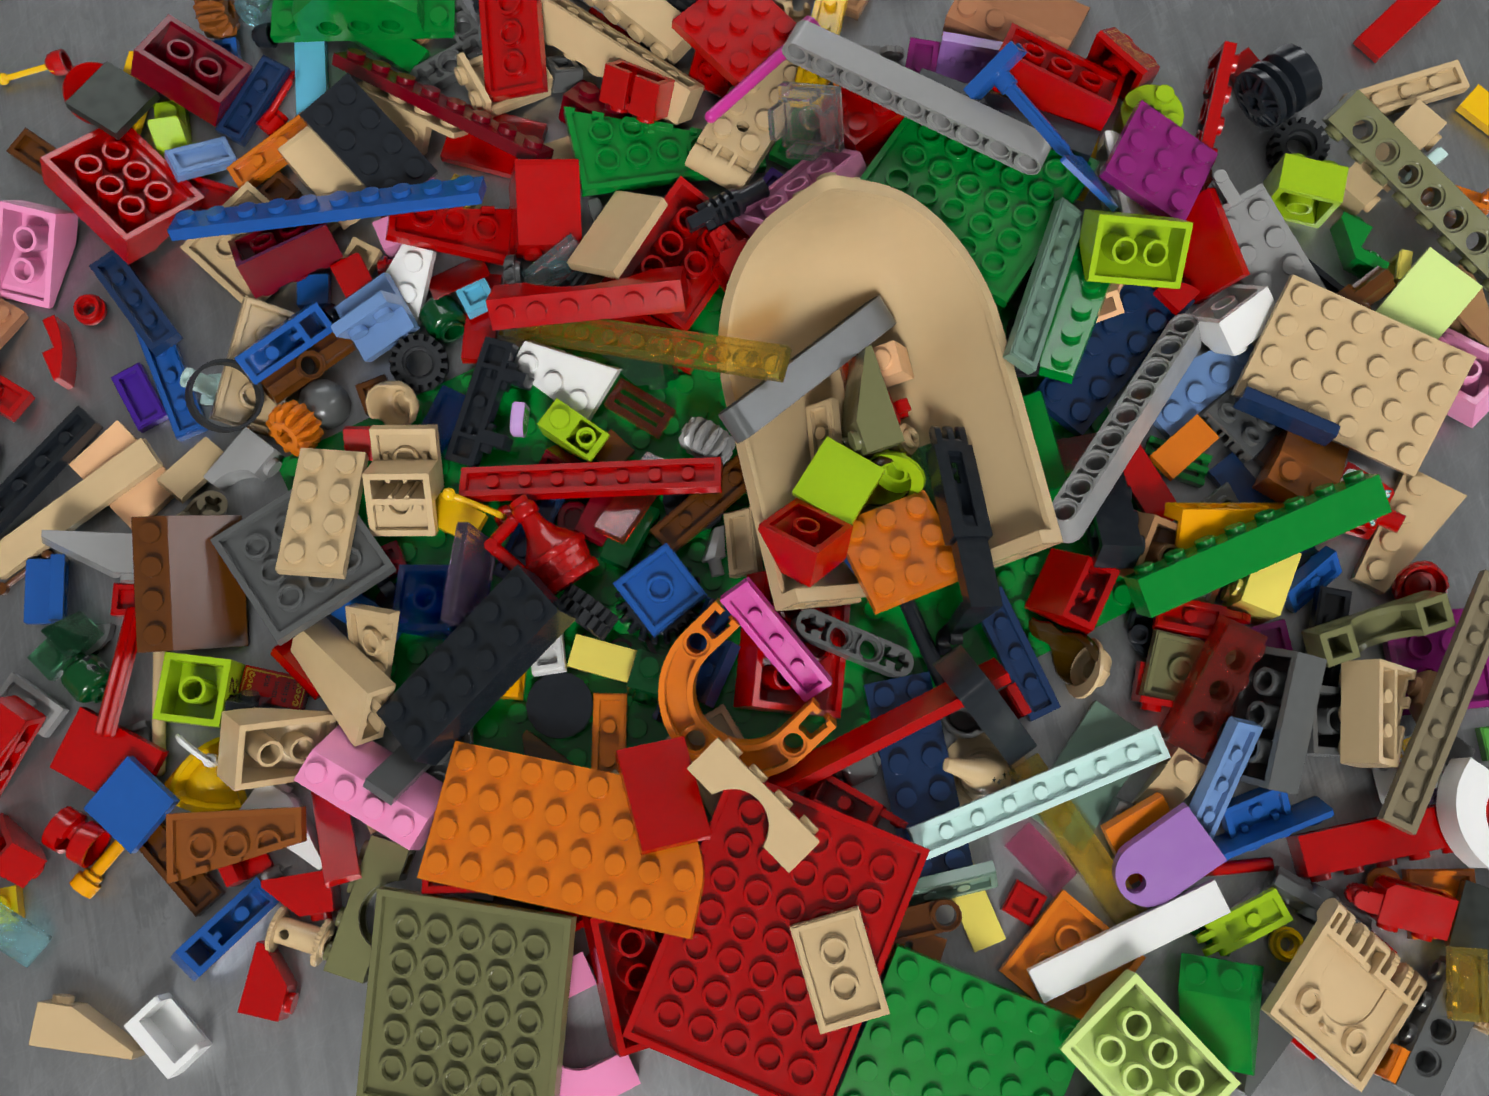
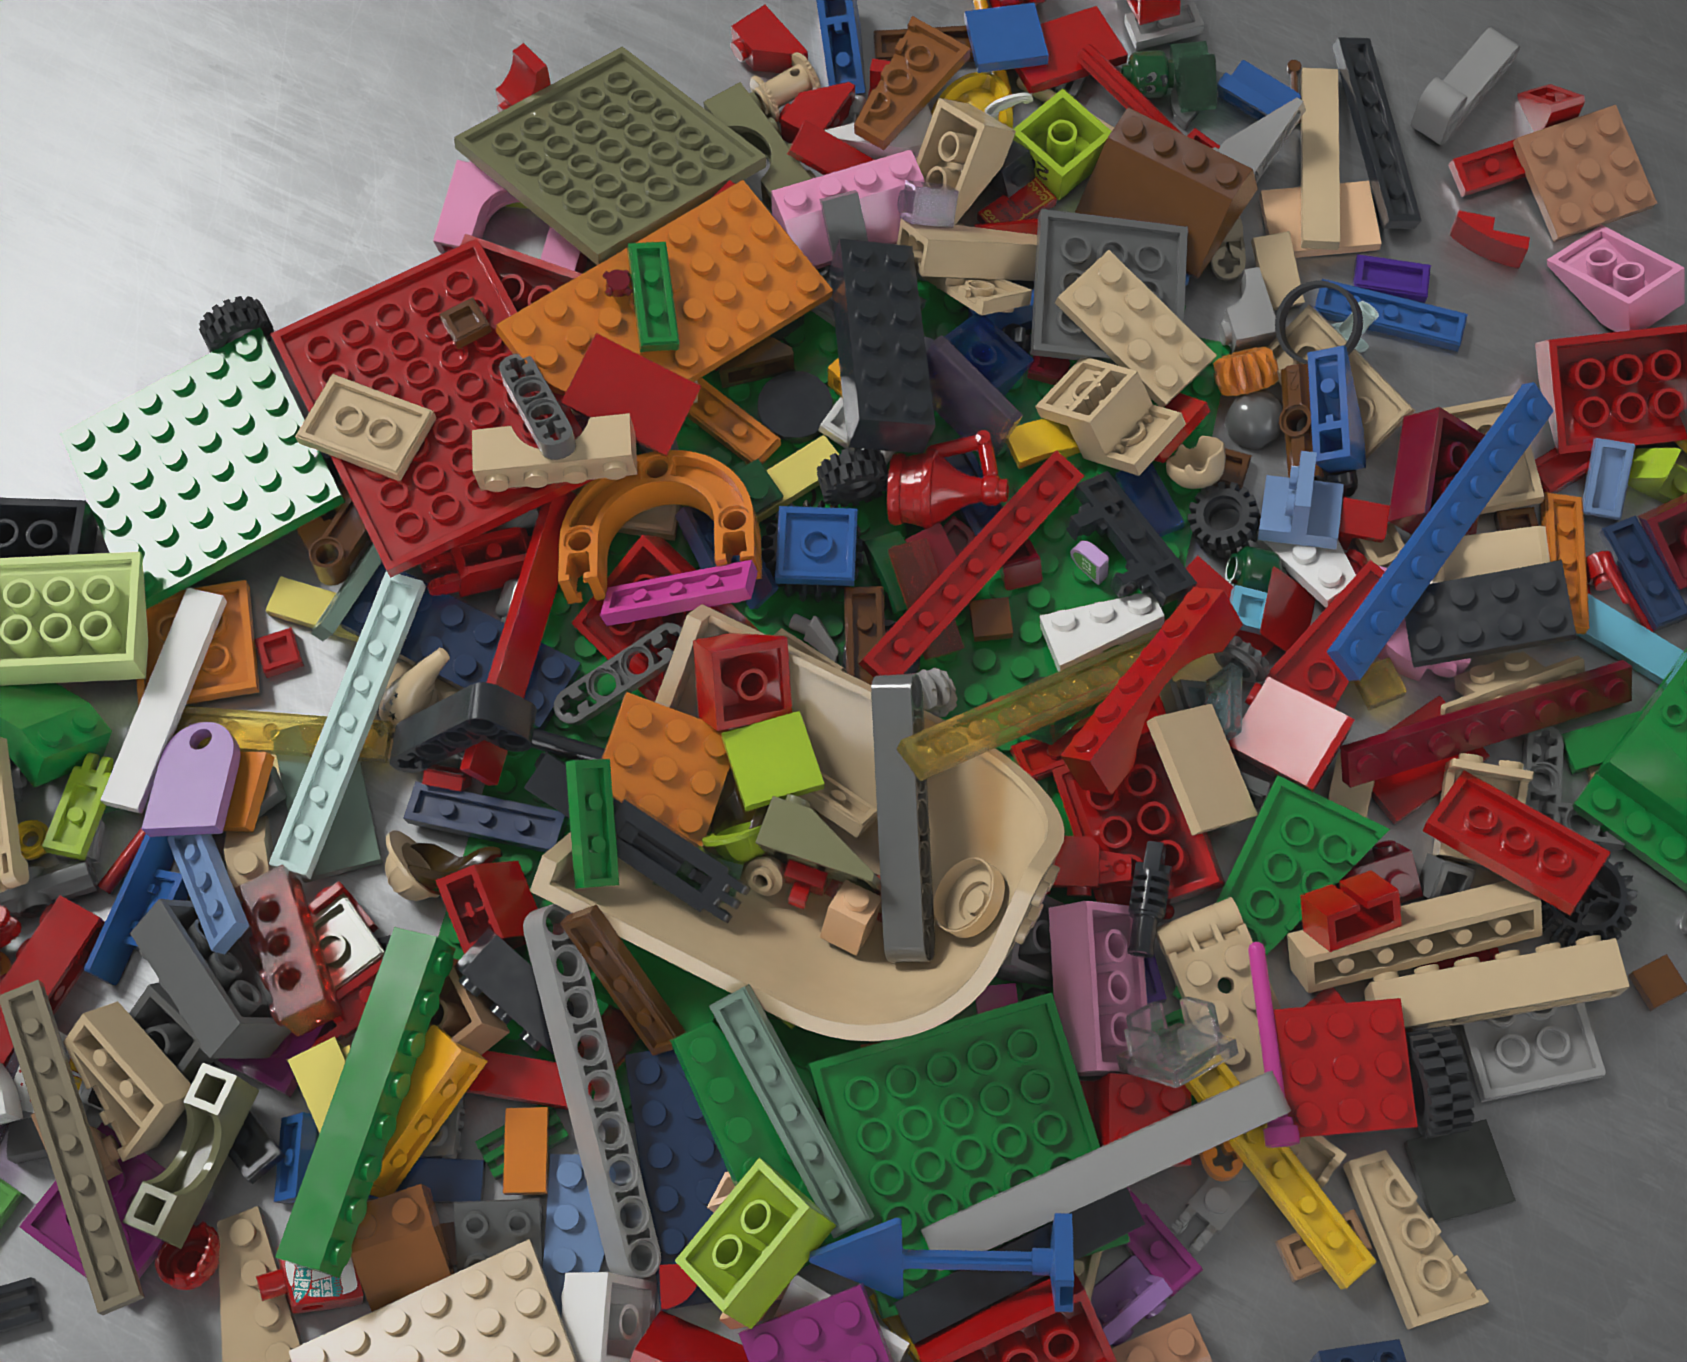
camera: 130 degrees right, 10 degrees down
red plate [73,294,107,326] -> none
dark blue plate [89,250,183,357] -> none
blue tile [297,274,331,309] -> none
yellow hinge [442,488,516,533] -> none
lime slope [537,398,610,462] -> none
clear red tile [604,378,676,439] -> none
clear pink tile [1004,822,1077,897] -> none
dark blue tile [1233,386,1341,447] -> none
none -> reddish brown tile [439,297,492,349]
none -> dark grey beam [499,354,576,460]
none -> reddish brown tile [560,904,686,1056]
none -> green plate [566,759,619,889]
none -> dark red piece [602,269,633,297]
none -> green tile [627,242,680,352]
none -> clear purple brick [897,180,959,228]
none -> tan piece [934,858,1005,938]

